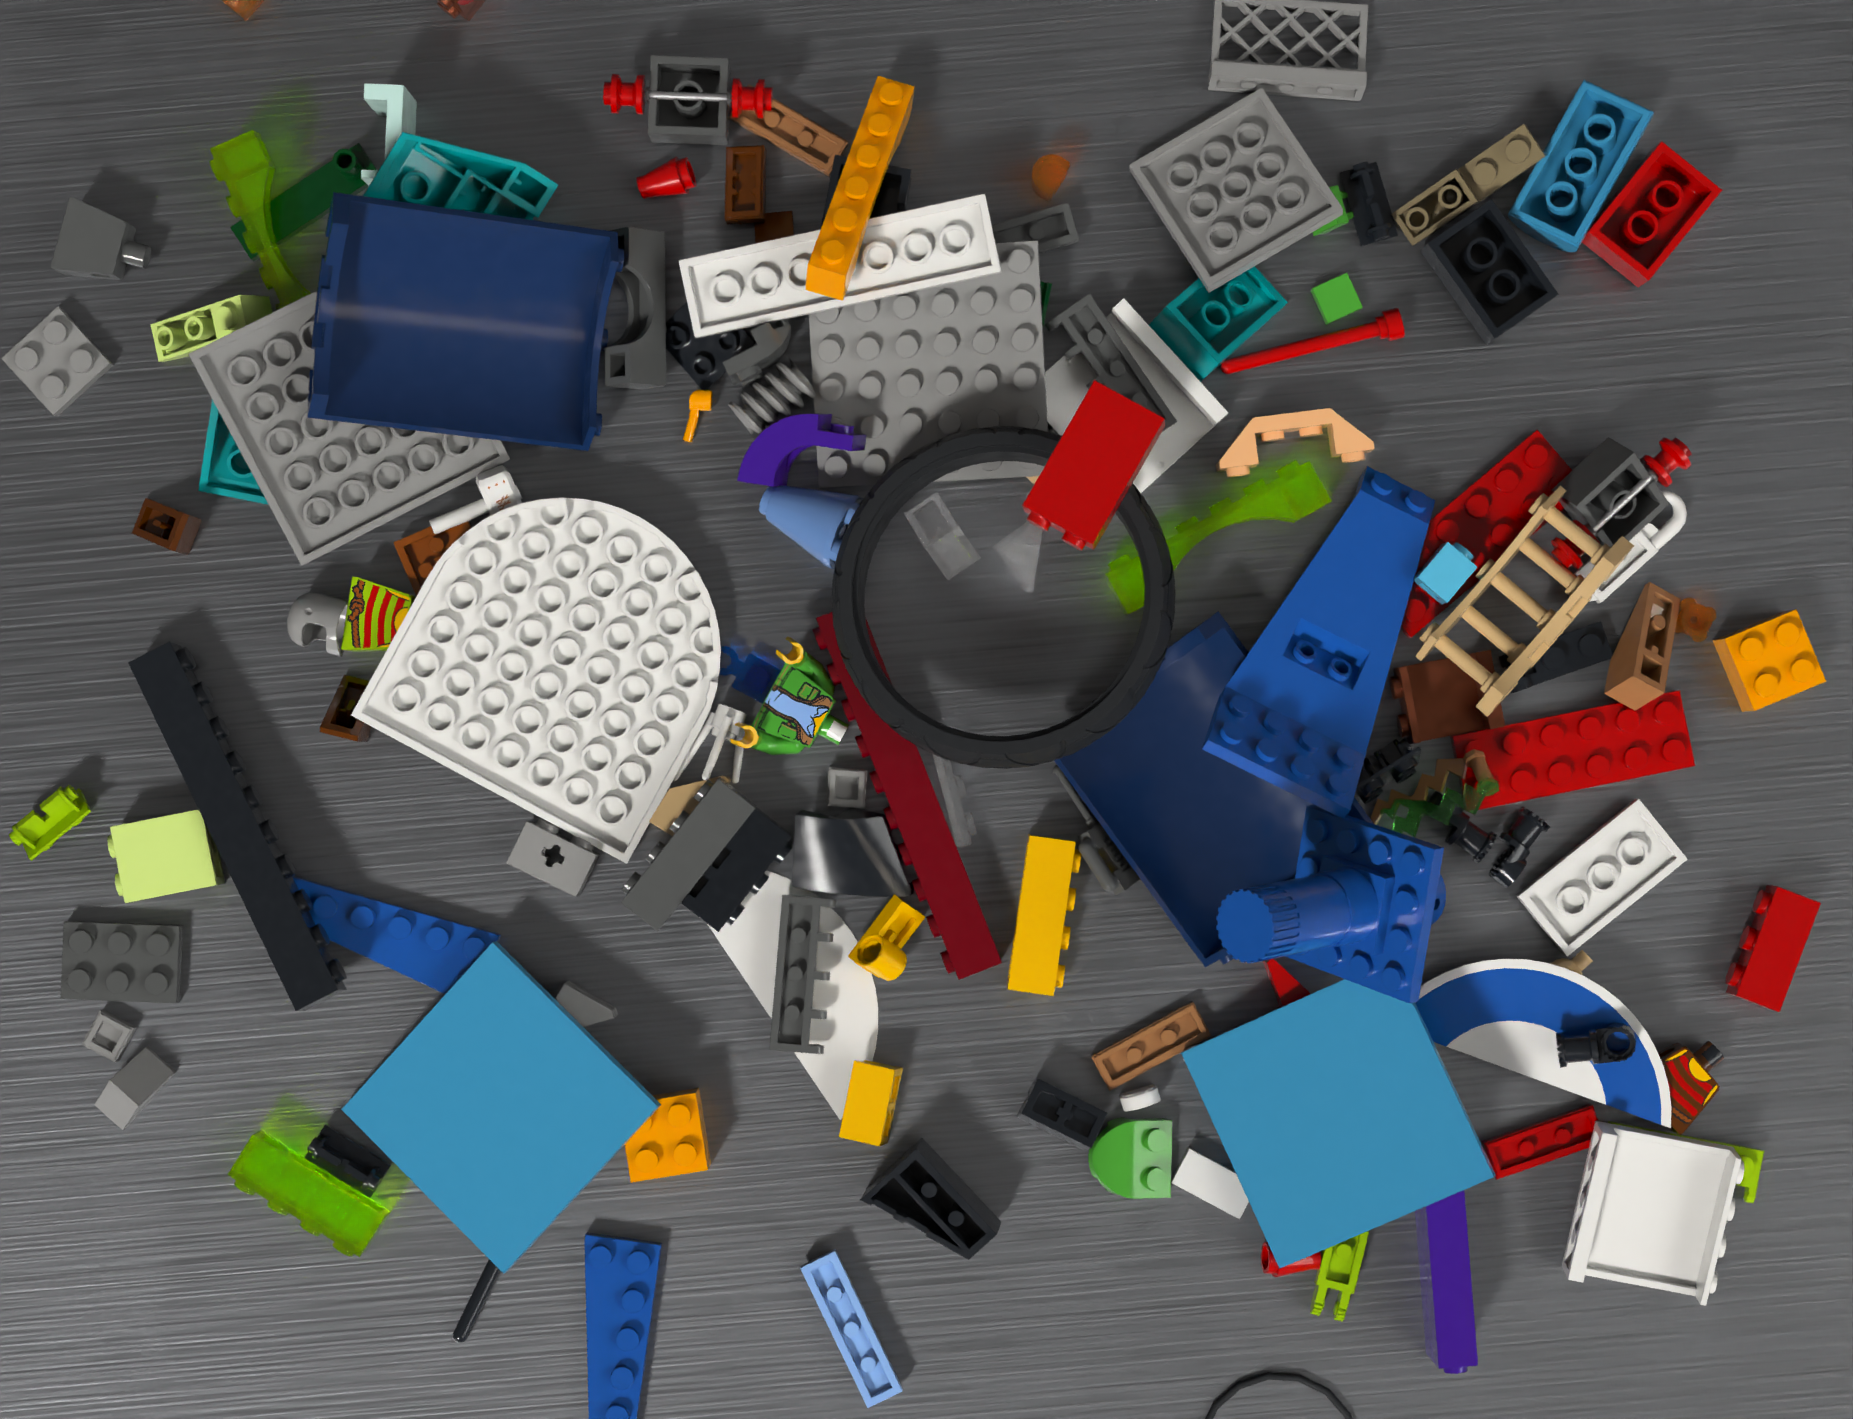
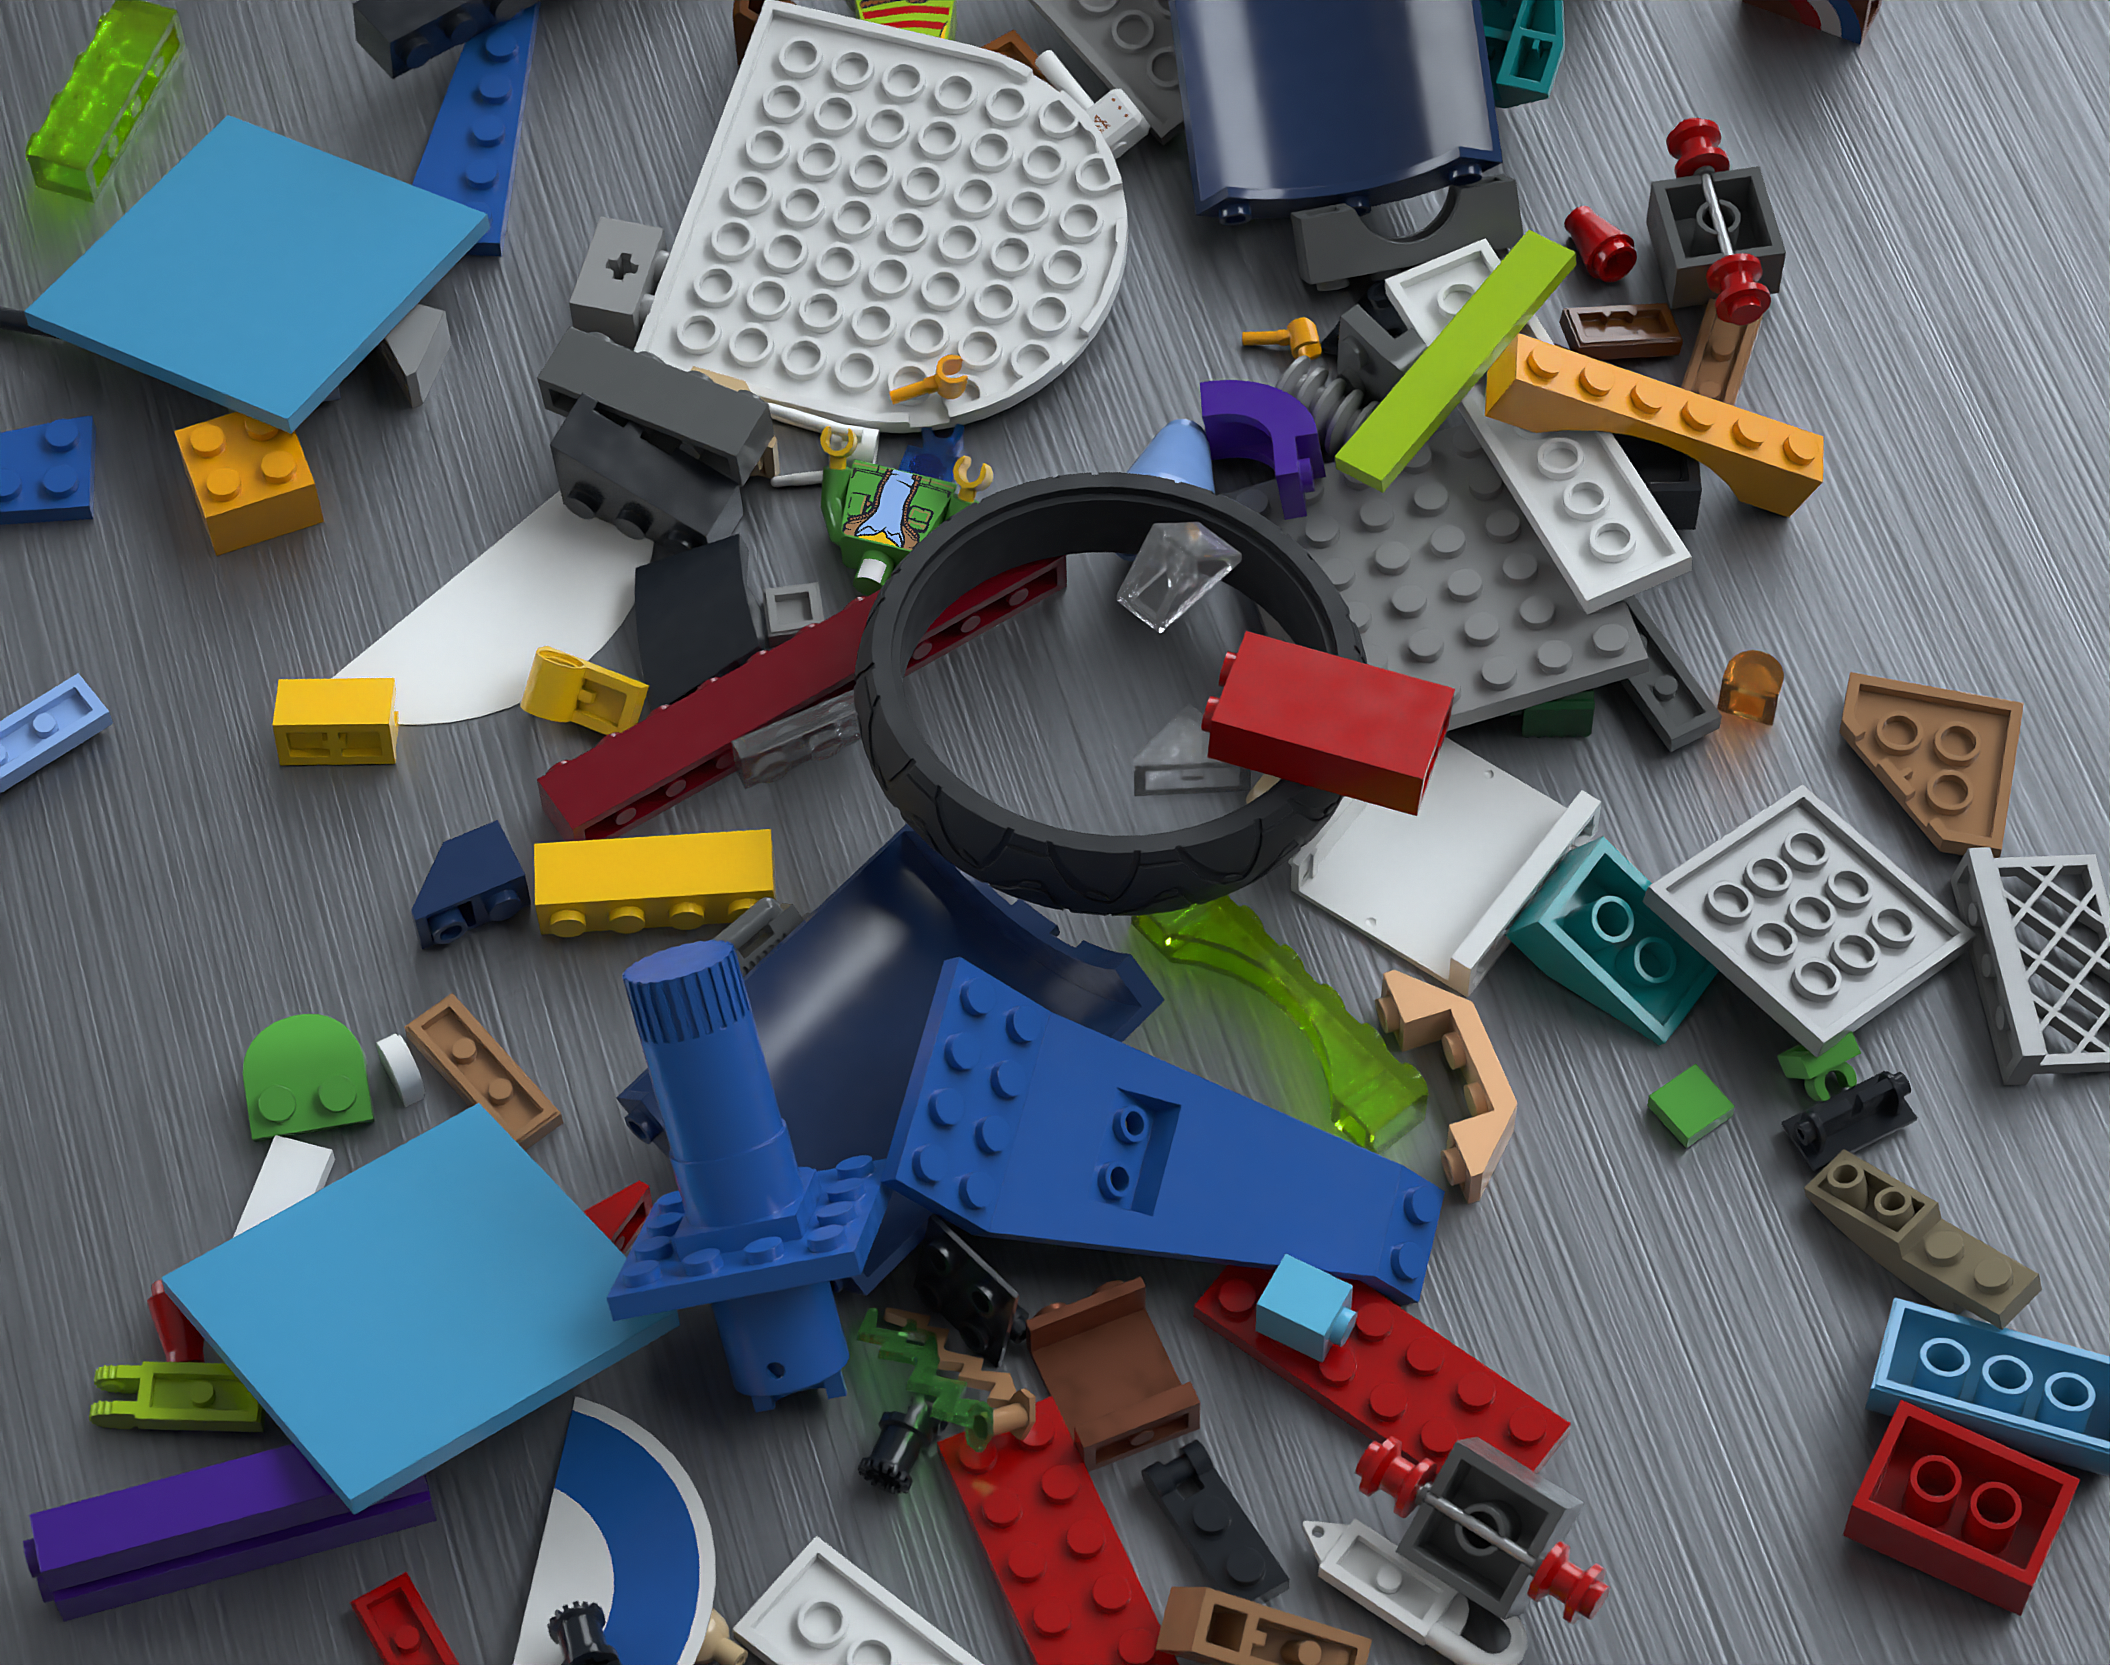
camera: 75 degrees right, 30 degrees down
black hinge [305,1125,391,1198] -> none
dark grey hinge [769,894,837,1054] -> none
black wedge [860,1138,1001,1260] -> none
black hinge [1016,1079,1108,1151] -> none
dark grey hinge [1045,294,1177,432] -> none
red piece [1220,308,1405,374] -> none
tan fence [1415,486,1634,717] -> none
black brick [1421,199,1559,345] -> none
black connector [1489,806,1550,888] -> none
none -> dark blue slope [411,820,531,950]
none -> light orange hand [889,355,968,405]
none -> lime tile [1335,230,1576,493]
none -> medium nougat plate [1839,672,2024,858]

